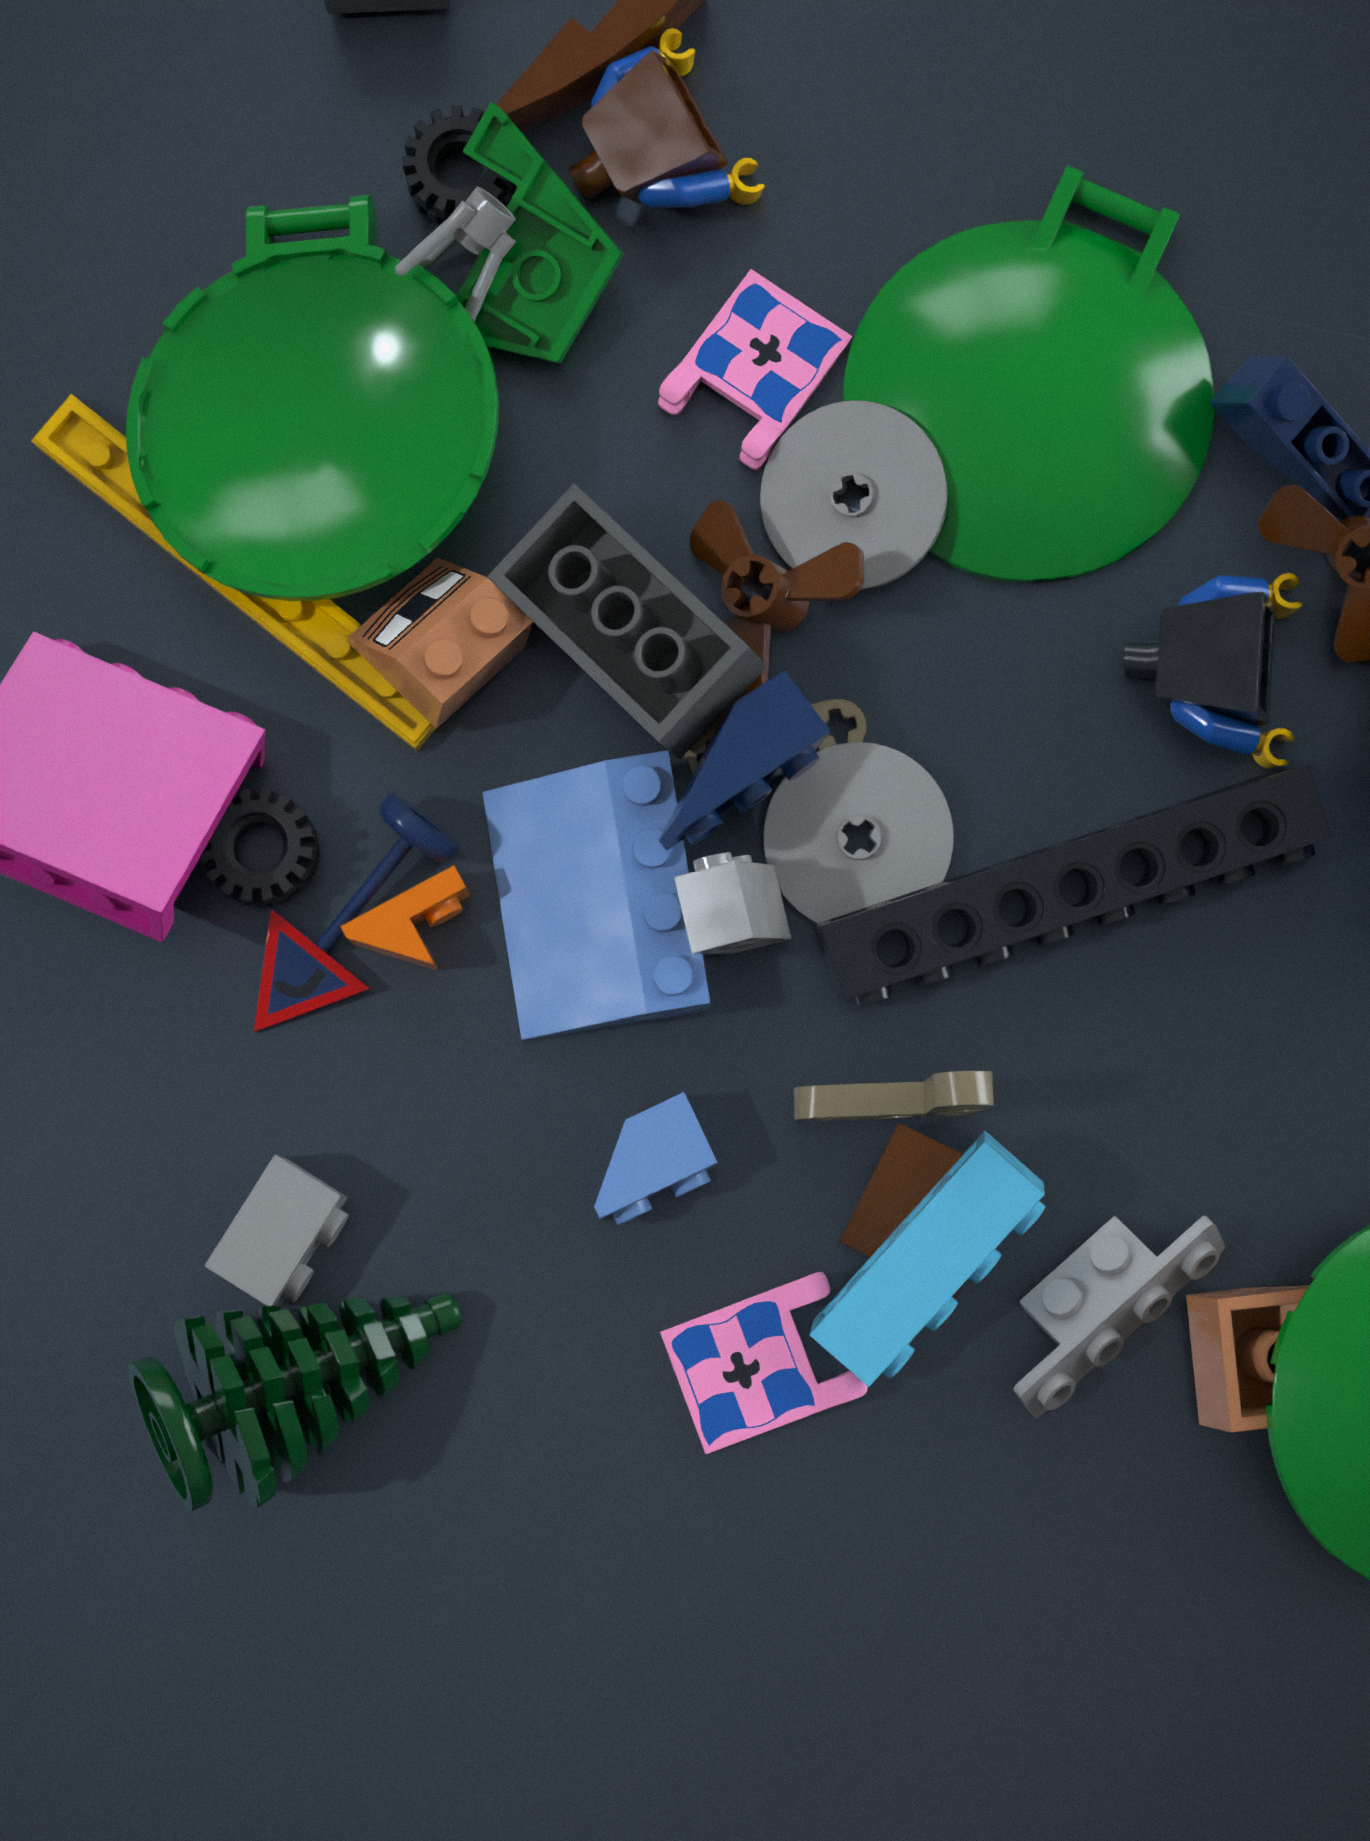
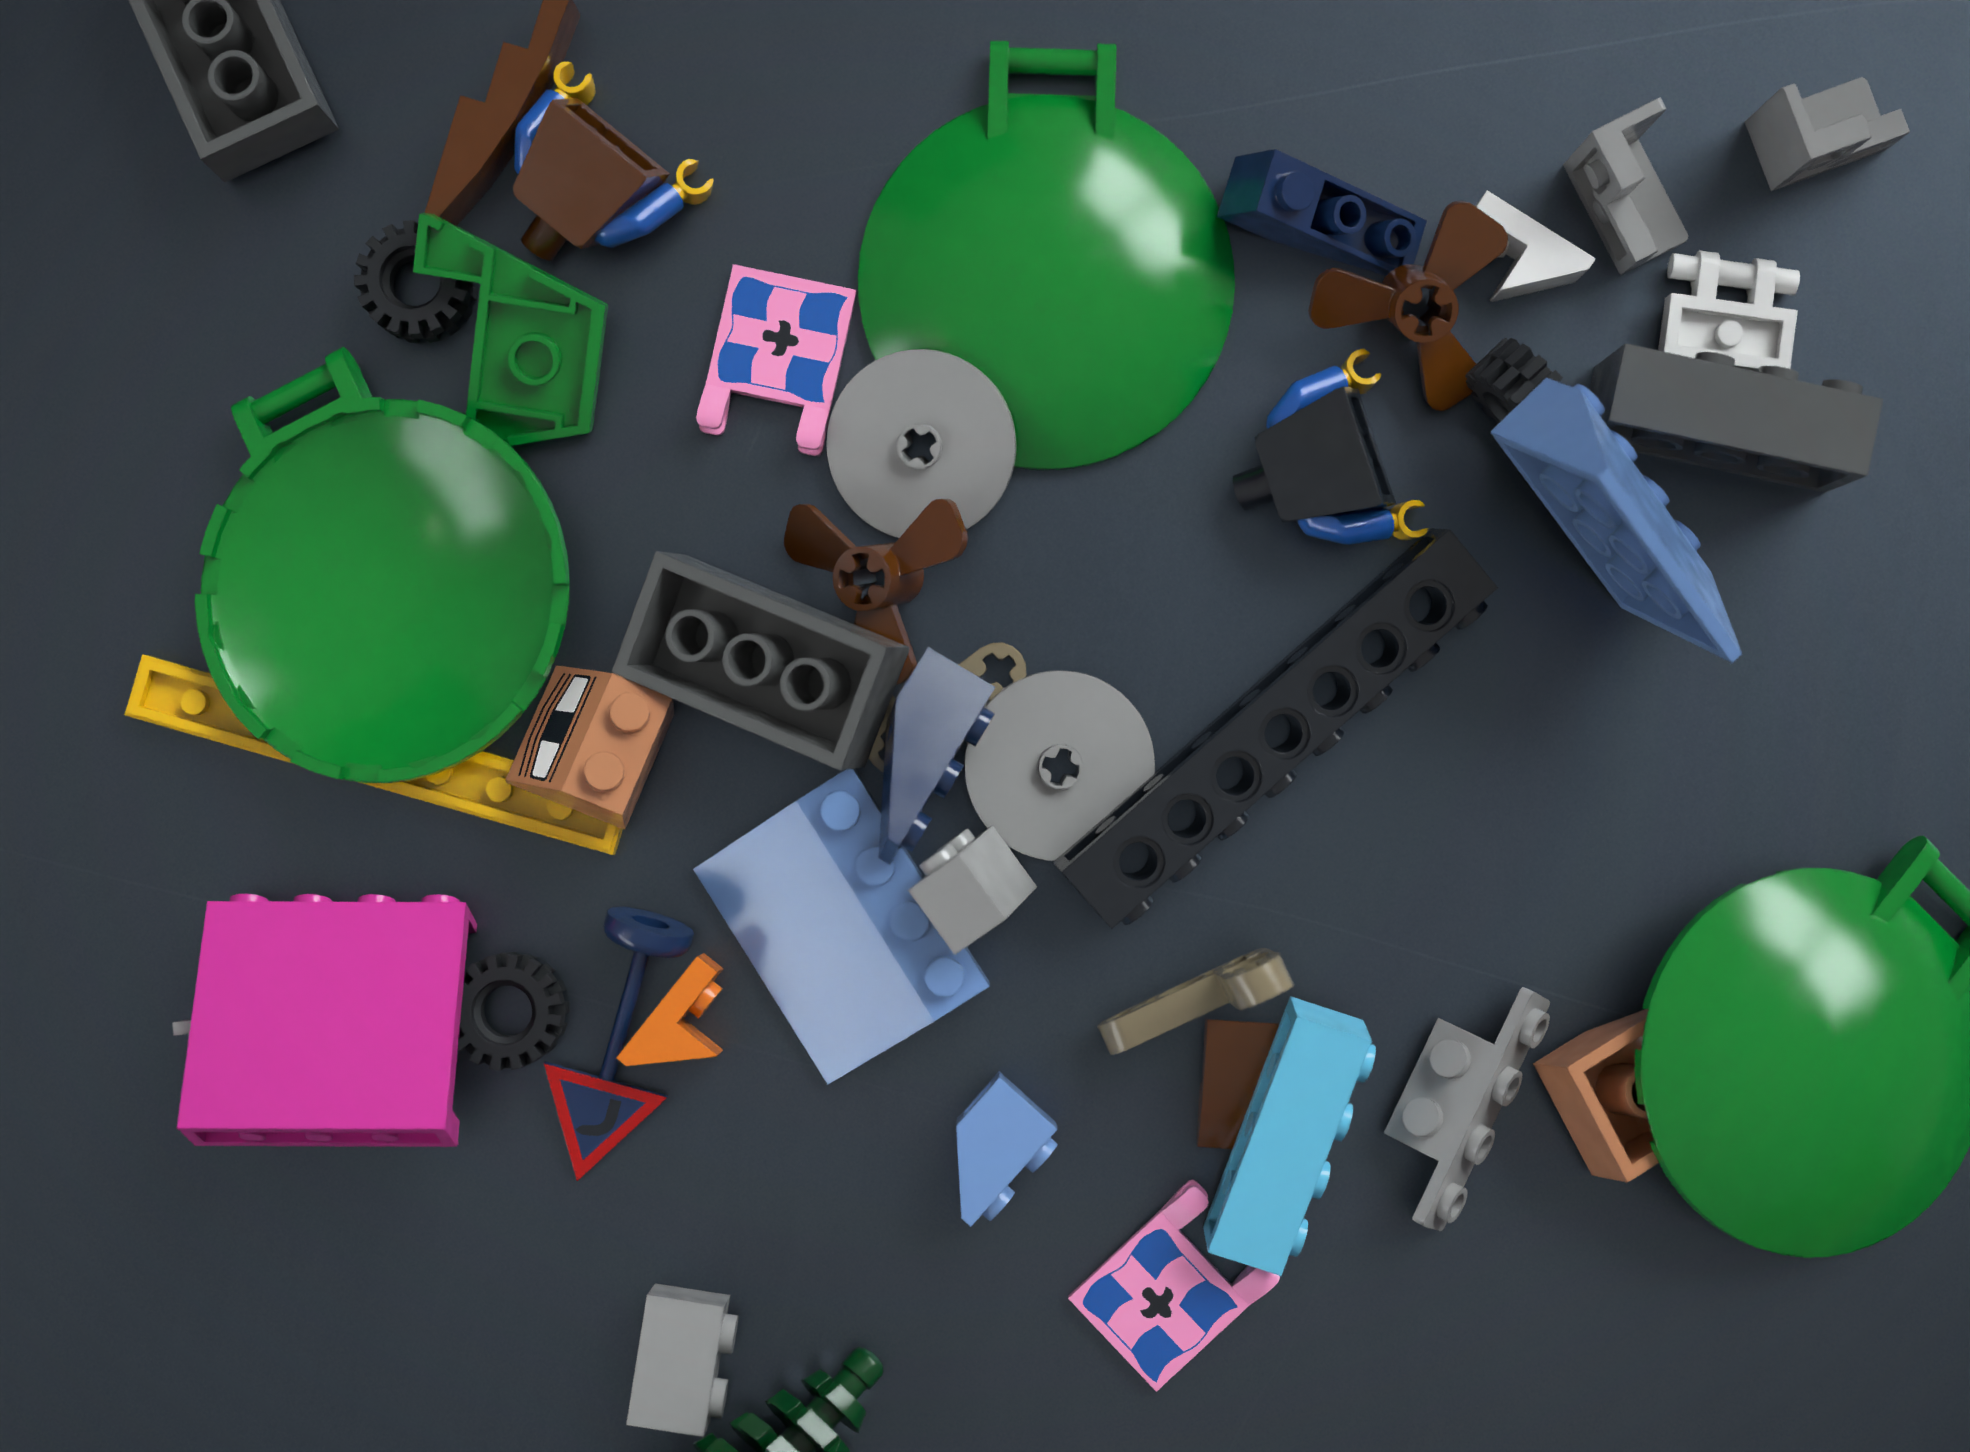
camera: 25 degrees left, 5 degrees up
light grey plant [395,187,516,321] -> none

